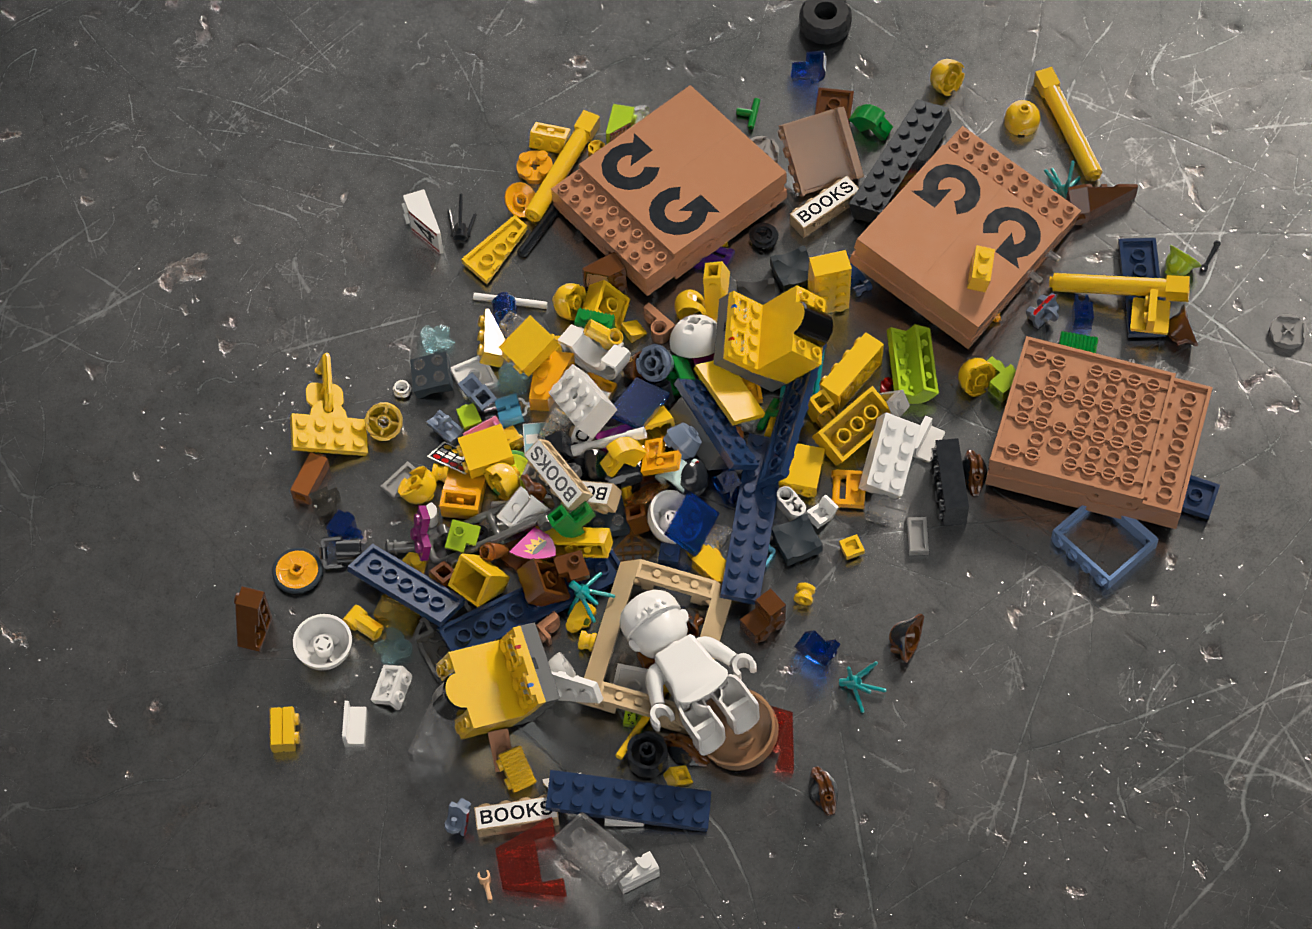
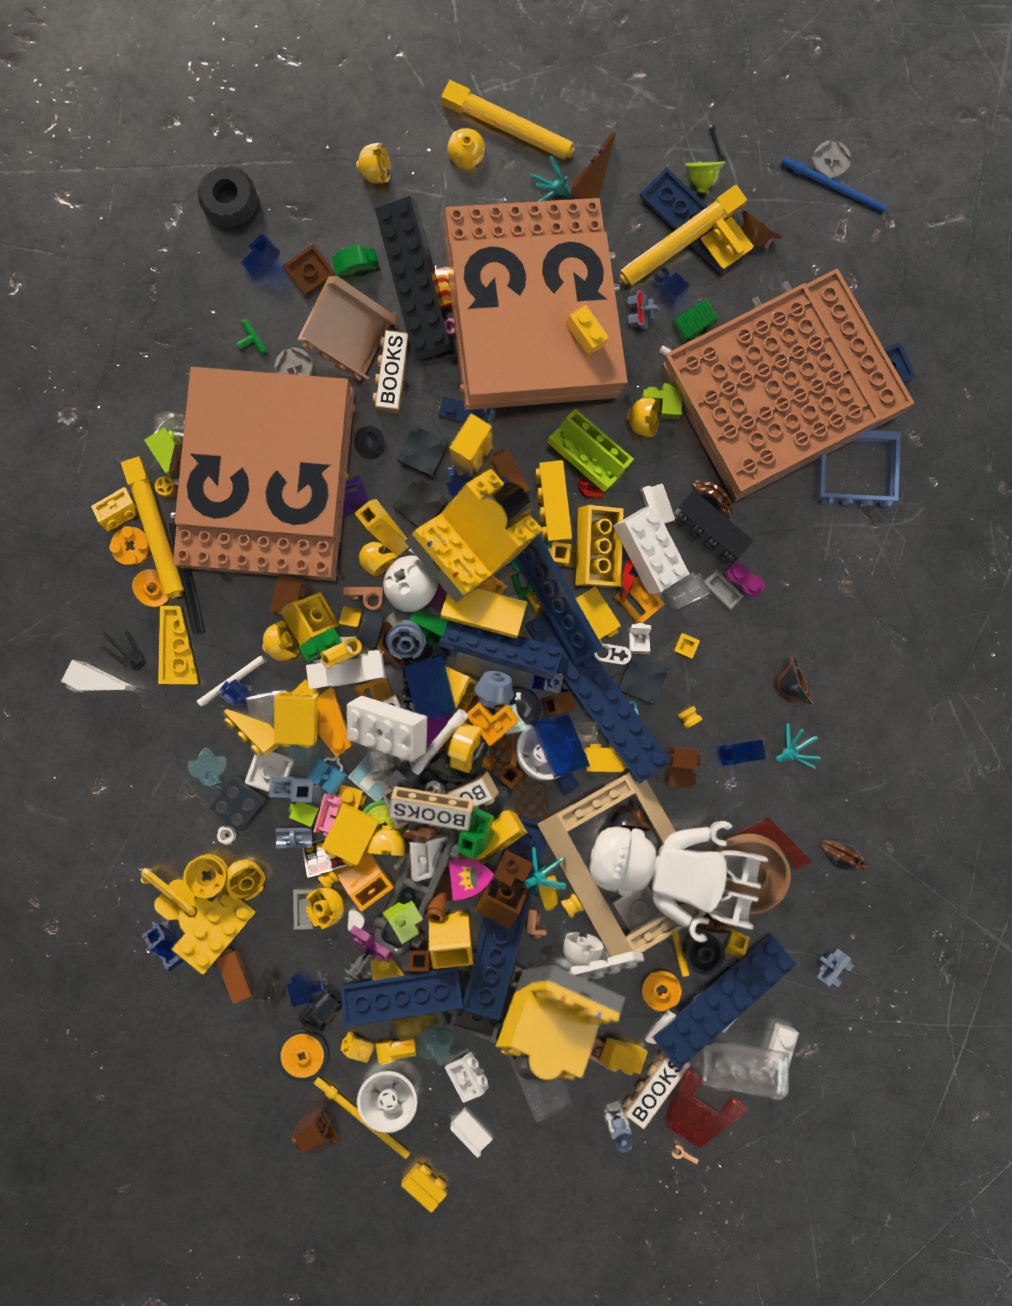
camera: 55 degrees left, 25 degrees up
light grey bracket [879,390,910,417] -> none
none -> clear blue brick [142,922,184,971]
none -> yellow wheel [183,854,228,898]
none -> yellow bar [313,1077,410,1159]
none -> yellow bracket [341,1032,376,1063]
none -> black wheel [356,610,384,648]
none -> dark orange brick [491,449,530,499]
none -> reddish brown brick [541,691,575,717]
none -> red slope [619,558,636,602]
none -> light orange plate [641,970,682,1011]
none -> magenta brick [723,561,766,599]
none -> blue bar [781,157,887,213]
none -> sand blue hips [816,948,854,988]

